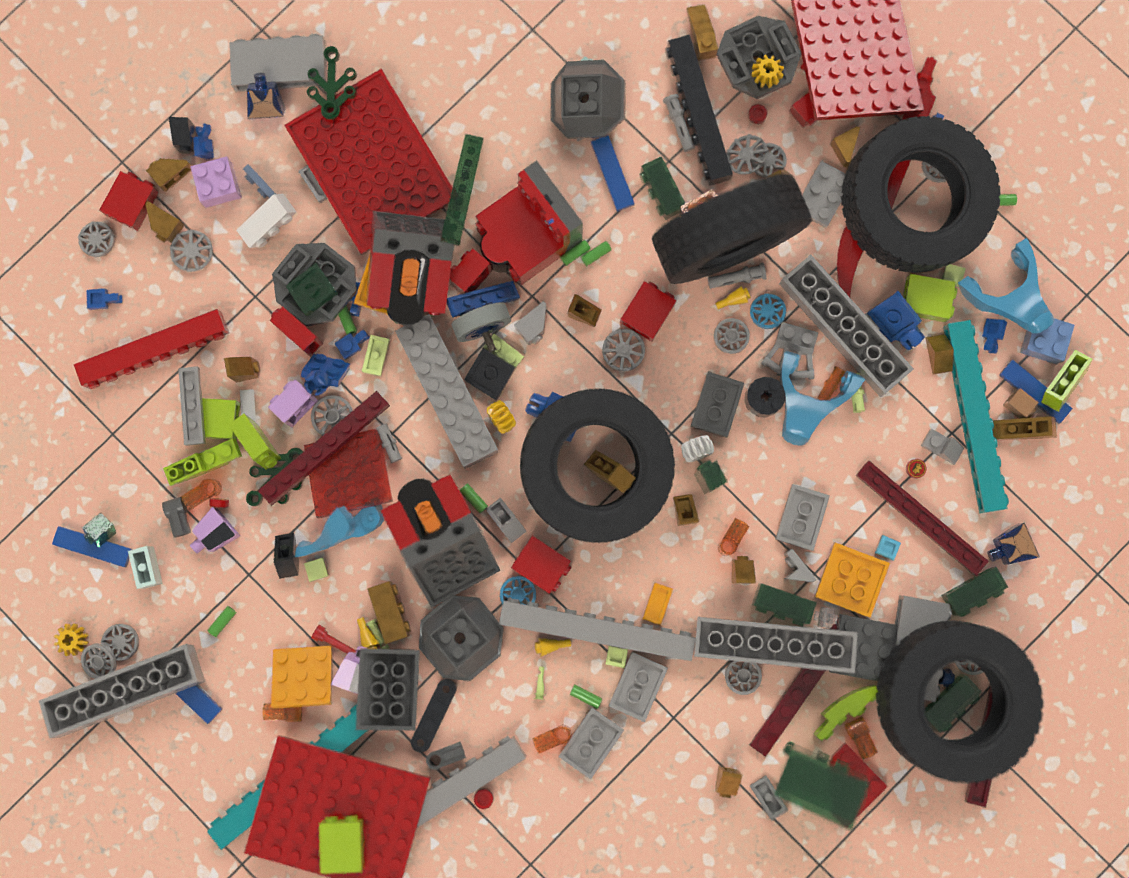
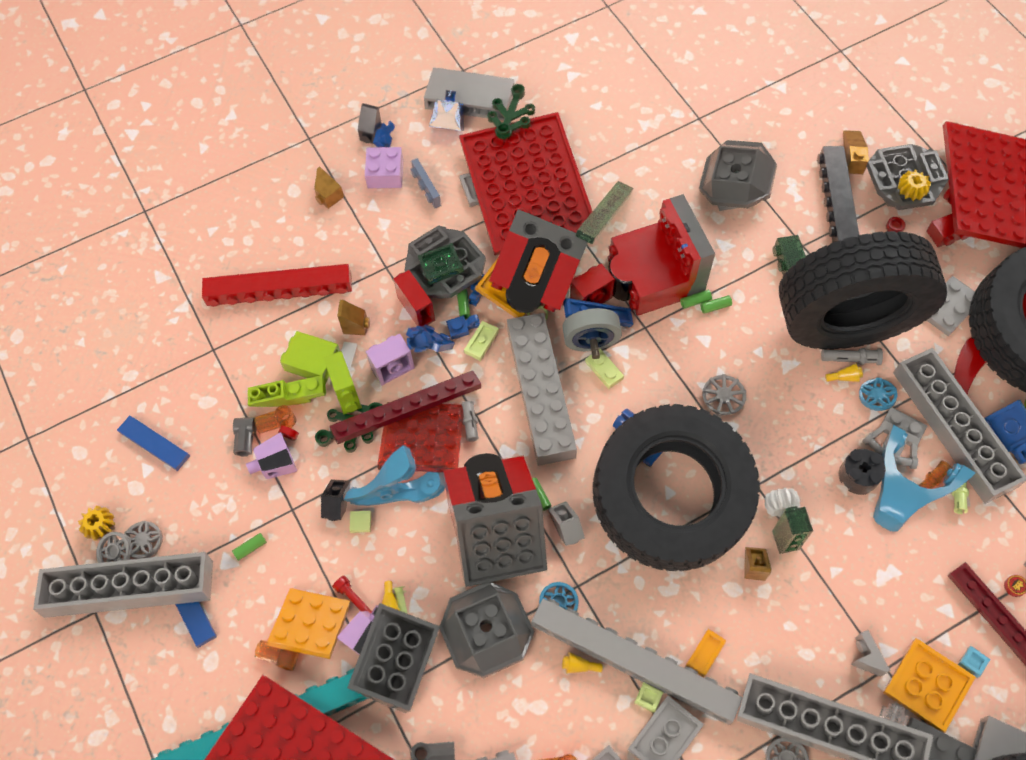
camera: 15 degrees right, 20 degrees down
light grey wheel [78,222,115,257] -> none
clear green brick [82,513,117,548] -> none
blue plate [86,289,123,310] -> none
red brick [99,171,159,232] -> none
light aqua brick [128,546,163,589] -> none
pearl gold slope [146,158,192,192] -> none
light grey wheel [170,230,213,272] -> none
light grey plate [178,366,206,446] -> none
white brick [236,194,296,248] -> none
light grey wheel [311,395,353,436] -> none
pearl gold brick [367,581,411,644] -> none
black plate [411,679,457,753] -> none
black plate [464,347,517,400] -> none
yellow gear [487,400,516,434] -> none
red brick [511,535,572,594] -> none
light grey slope [514,301,546,345] -> none
yellowish green piece [533,666,546,700] -> none
pearl gold slope [568,294,602,327] -> none
bright green hinge [569,684,602,709] -> none
pearl gold brick [584,450,635,493] -> none
blue tile [591,135,635,212] -> none
red brick [620,281,677,342] -> none
light grey pin [663,94,694,152] -> none
dark grey plate [690,372,744,438] -> none
light grey wheel [714,318,750,354] -> none
clear orange piece [718,518,750,556] -> none
pearl gold slope [732,556,756,584] -> none
clear green brick [752,583,817,627] -> none
light grey plate [775,484,830,551] -> none
pearl gold slope [830,126,860,168] -> none

